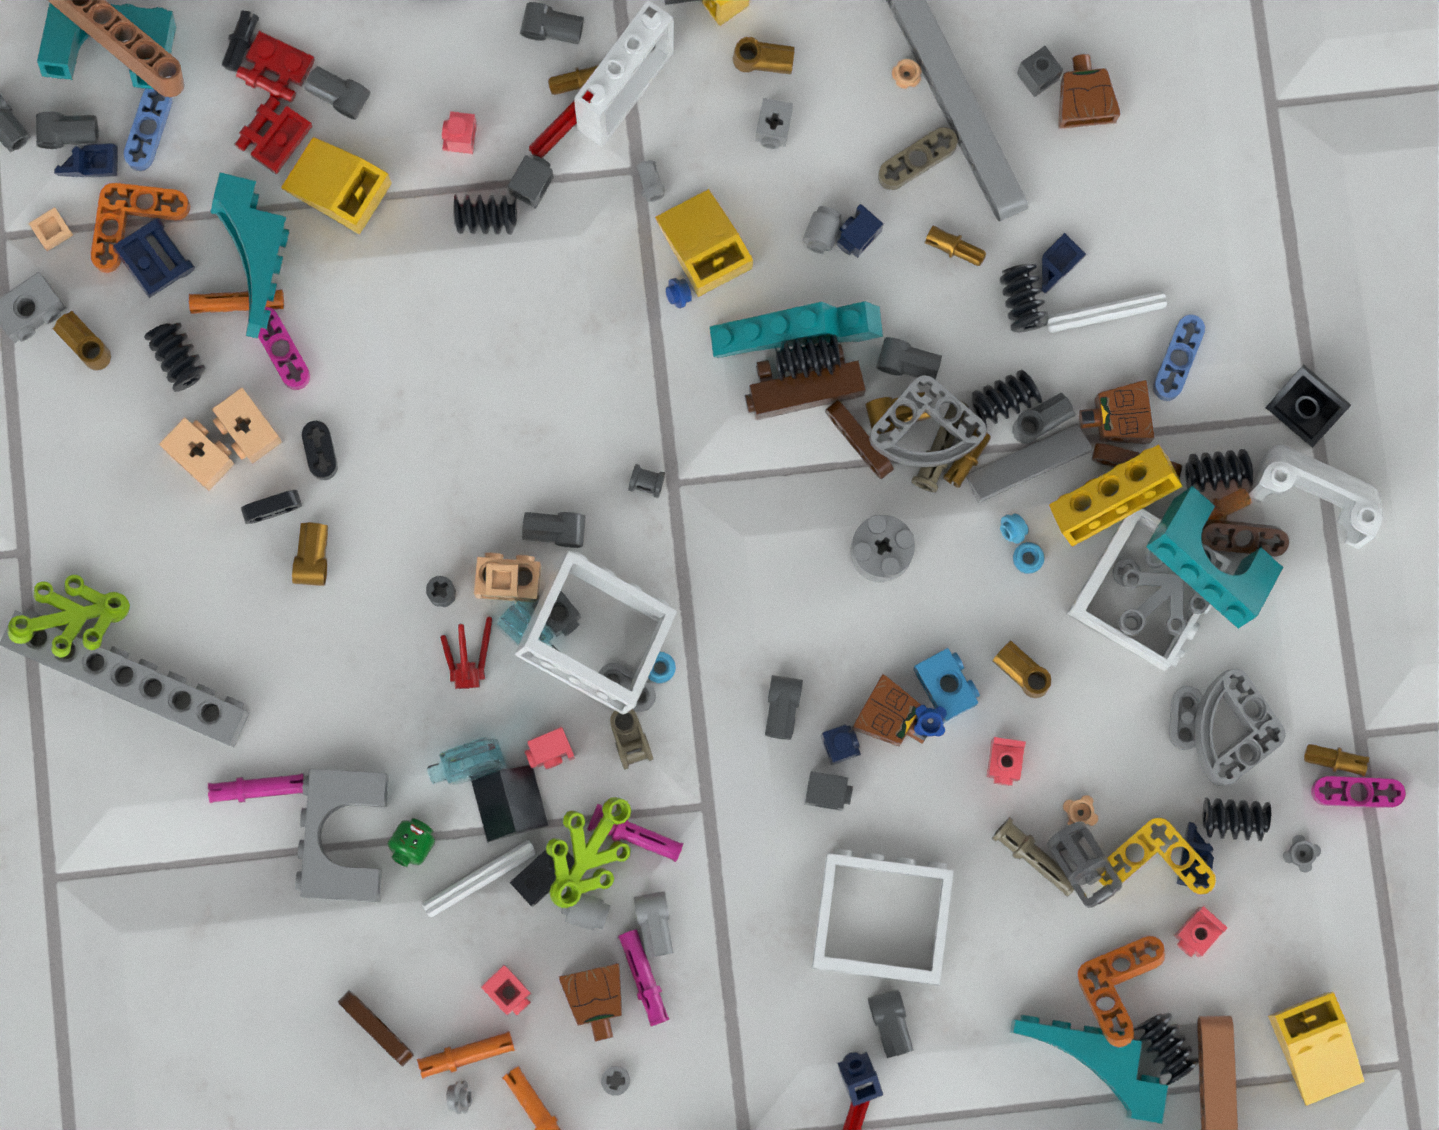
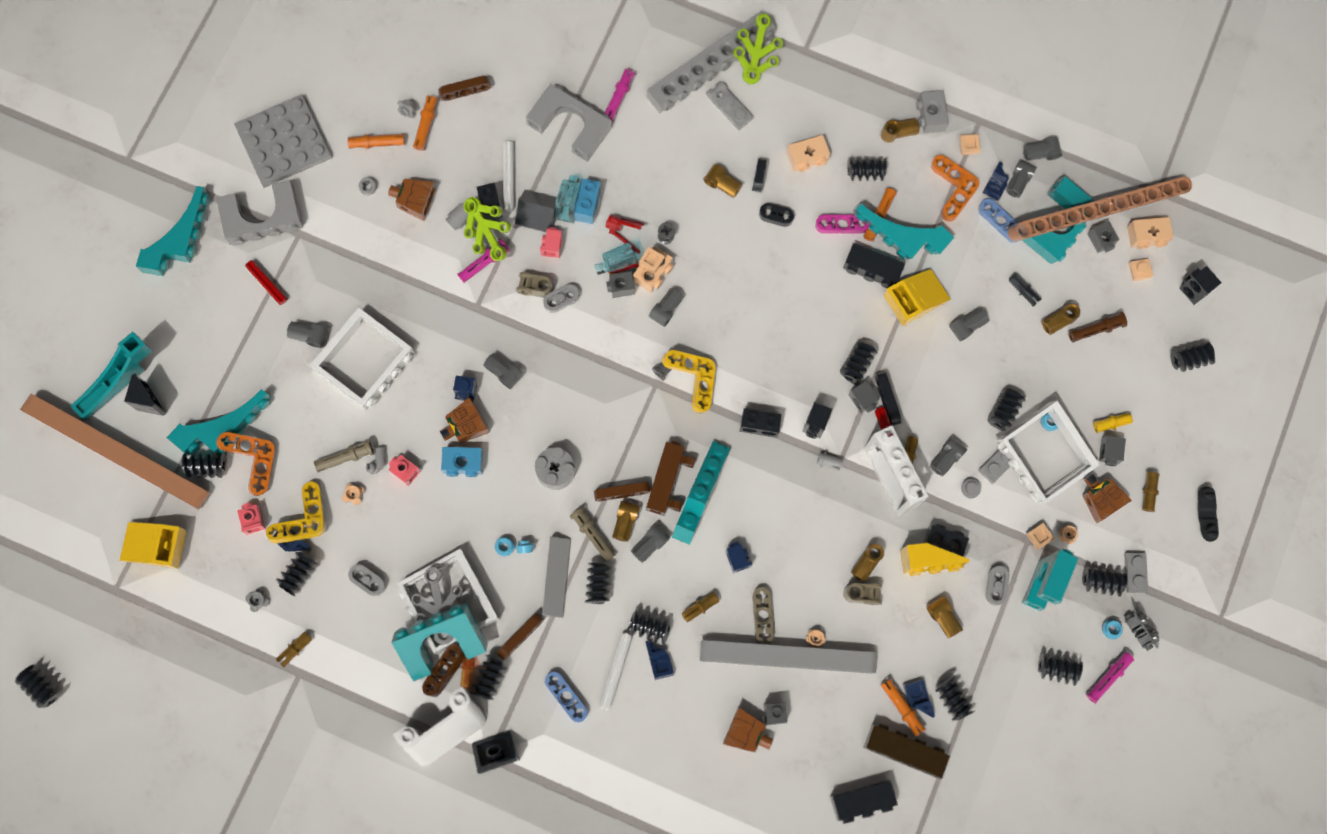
camera: 120 degrees right, 5 degrees down
dark blue plate [113,218,195,298] -> none
light nougat brick [212,388,282,464] -> none
red plate [234,96,313,175] -> none
red plate [236,31,315,103] -> none
green head [387,818,435,867] -> none
coral brick [442,111,477,154] -> none
coral brick [481,965,532,1015] -> none
white window [514,551,677,715] -> none
dark pink pin [618,929,670,1027] -> none
light grey piece [634,891,673,958] -> none
medium azure plate [648,652,676,683] -> none
yellow slope [655,189,753,297] -> none
blue plate [665,278,692,309] -> none
light grey brick [756,98,793,149] -> none
black piece [775,334,841,381] -> none
light grey brick [803,206,842,254] -> none
dark grey brick [805,771,853,811] -> none
dark blue brick [837,1052,883,1107] -> none
light grey beam [869,375,986,467] -> none
blue plate [914,705,947,737] -> none
pearl gold axle [943,428,991,488] -> none
pearl gold piece [992,640,1052,698] -> none
dark grey piece [1012,392,1075,444] -> none
flat silver piece [1047,821,1122,908] -> none
yellow brick [1049,444,1183,547] -> none
dark orange torso [1079,380,1154,444] -> none
light grey beam [1194,669,1286,786] -> none
dark pink beam [1311,776,1406,808] -> none
none -> light grey arm [366,447,386,474]
none -> dark azure brick [574,178,601,224]
none -> yellow beam [662,350,716,413]
none -> light grey plate [706,81,753,130]
none -> black brick [739,408,782,438]
none -> black brick [802,402,832,439]
none -> black brick [843,243,905,288]
none -> dark tan piece [843,583,882,605]
none -> black beam [875,372,902,426]

